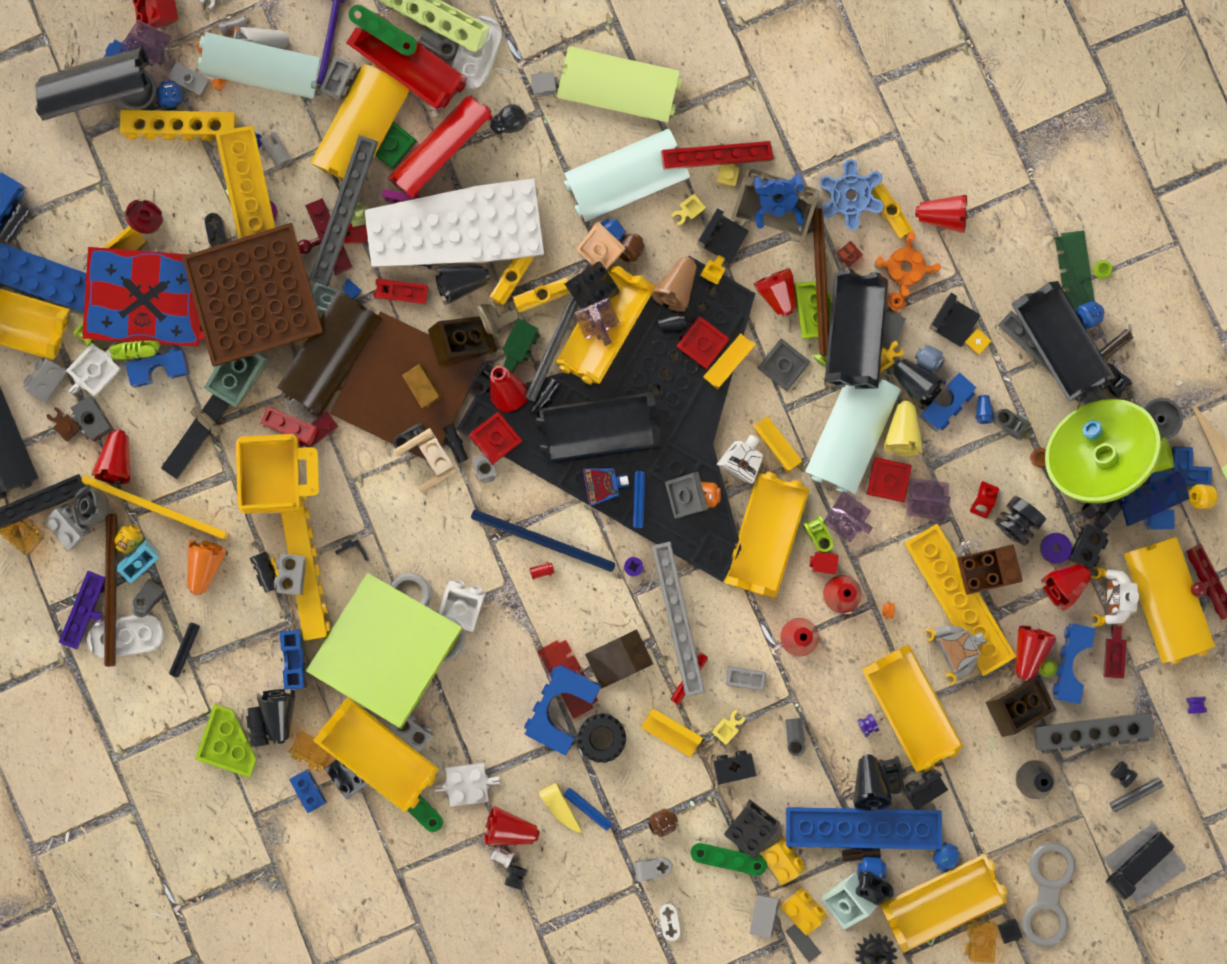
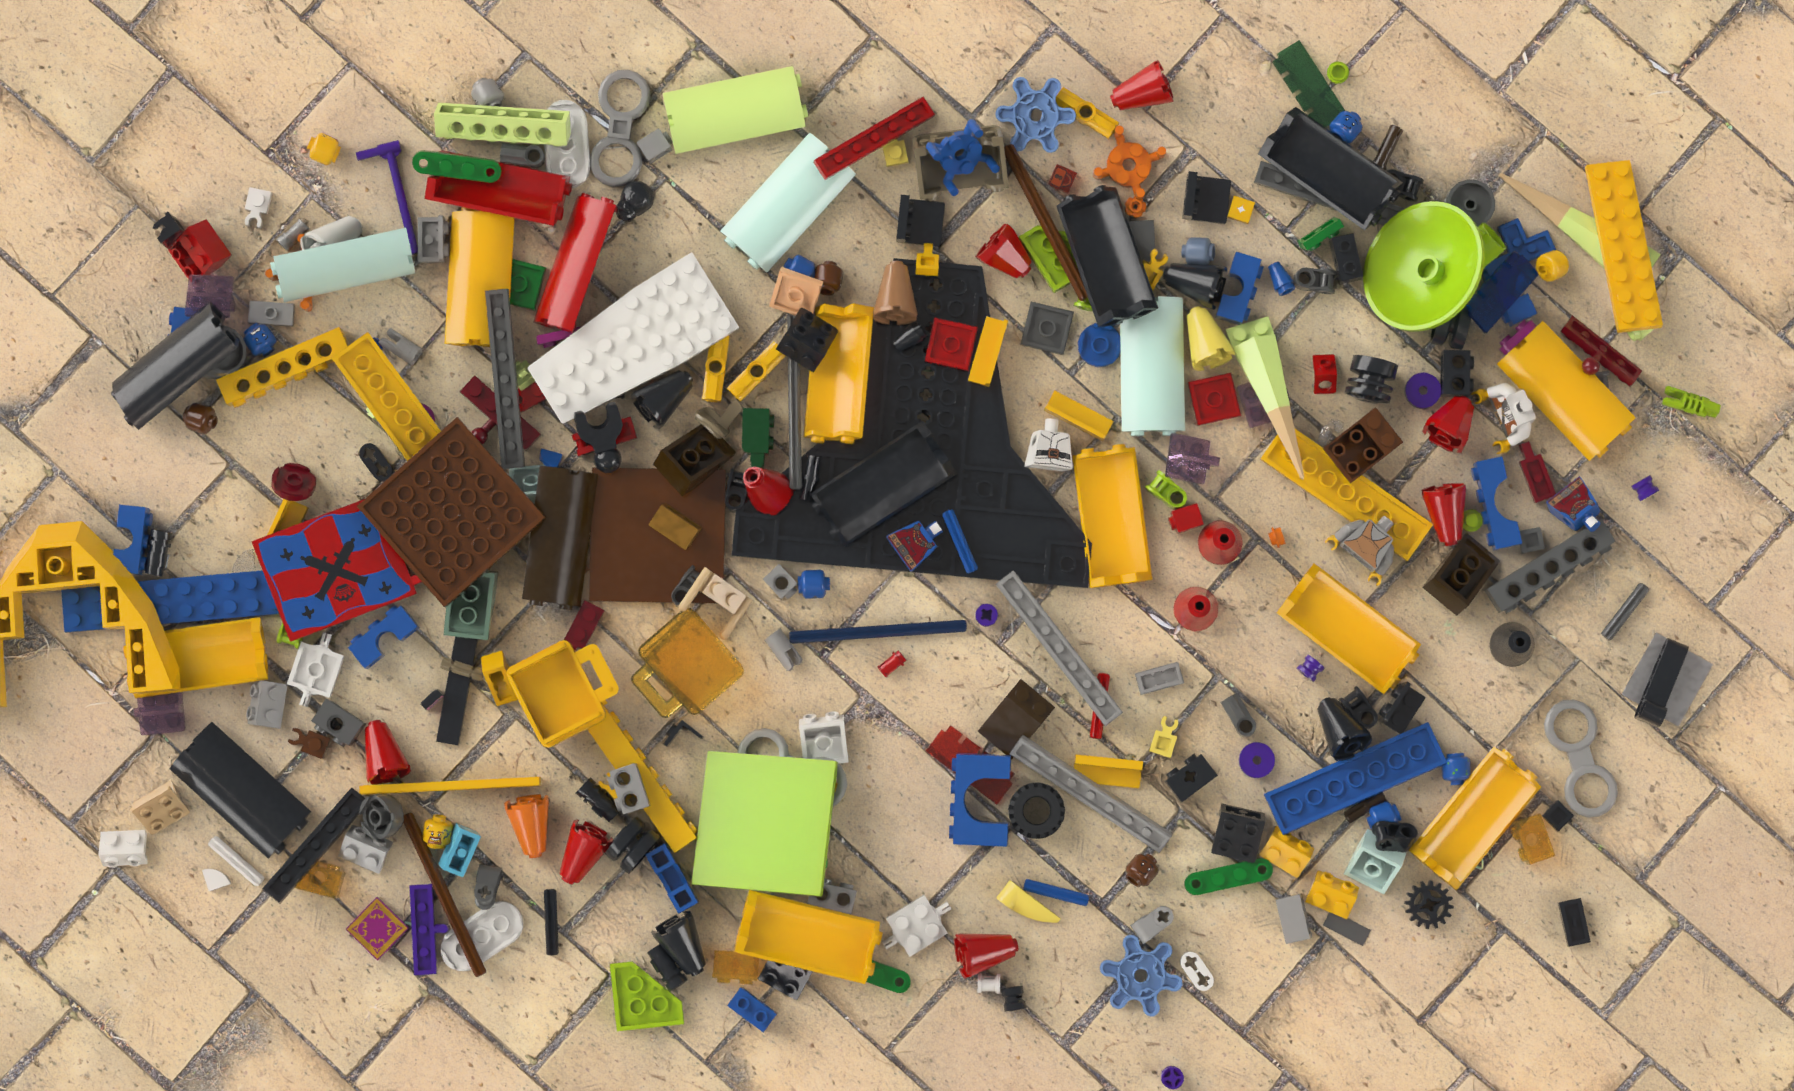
camera: 20 degrees left, 0 degrees up
lime hinge [109,341,160,360] -> none
red tile [260,406,318,446] -> none
black pin [443,423,469,463] -> none
red plate [468,412,523,465] -> none
bracket [574,298,620,346] -> none
dark grey tile [665,472,708,519] -> none
light yellow plate [671,193,706,226] -> none
orange head [701,482,721,508] -> none
dark orange tile [1030,448,1046,467] -> none
dark azure tile [1082,420,1103,440] -> none
black wheel [1110,761,1138,788] -> none
none -> reddish brown head [183,402,218,434]
none -> tile [346,897,409,961]
none -> black tile [421,689,444,710]
none -> yellow arch [481,651,518,706]
none -> red cone [559,819,613,885]
none -> black piece [574,402,623,473]
none -> light grey bar [590,70,651,187]
none -> black wheel [605,817,660,874]
none -> clear yellow piece [631,608,744,718]
none -> light grey hinge [765,628,803,671]
none -> blue head [798,570,830,599]
none -> light grey tile [1010,735,1173,853]
none -> blue tile [1078,323,1121,367]
none -> medium blue plate [1100,935,1182,1017]
none -> yellowish green plate [1226,316,1304,480]
none -> dark purple piece [1238,742,1275,778]
none -> green plate [1297,217,1344,251]
none -> black brick [1329,233,1363,285]
none -> magenta plate [1499,319,1537,355]
none -> dark grey plate [1520,527,1545,554]
none -> torso [1546,476,1601,532]

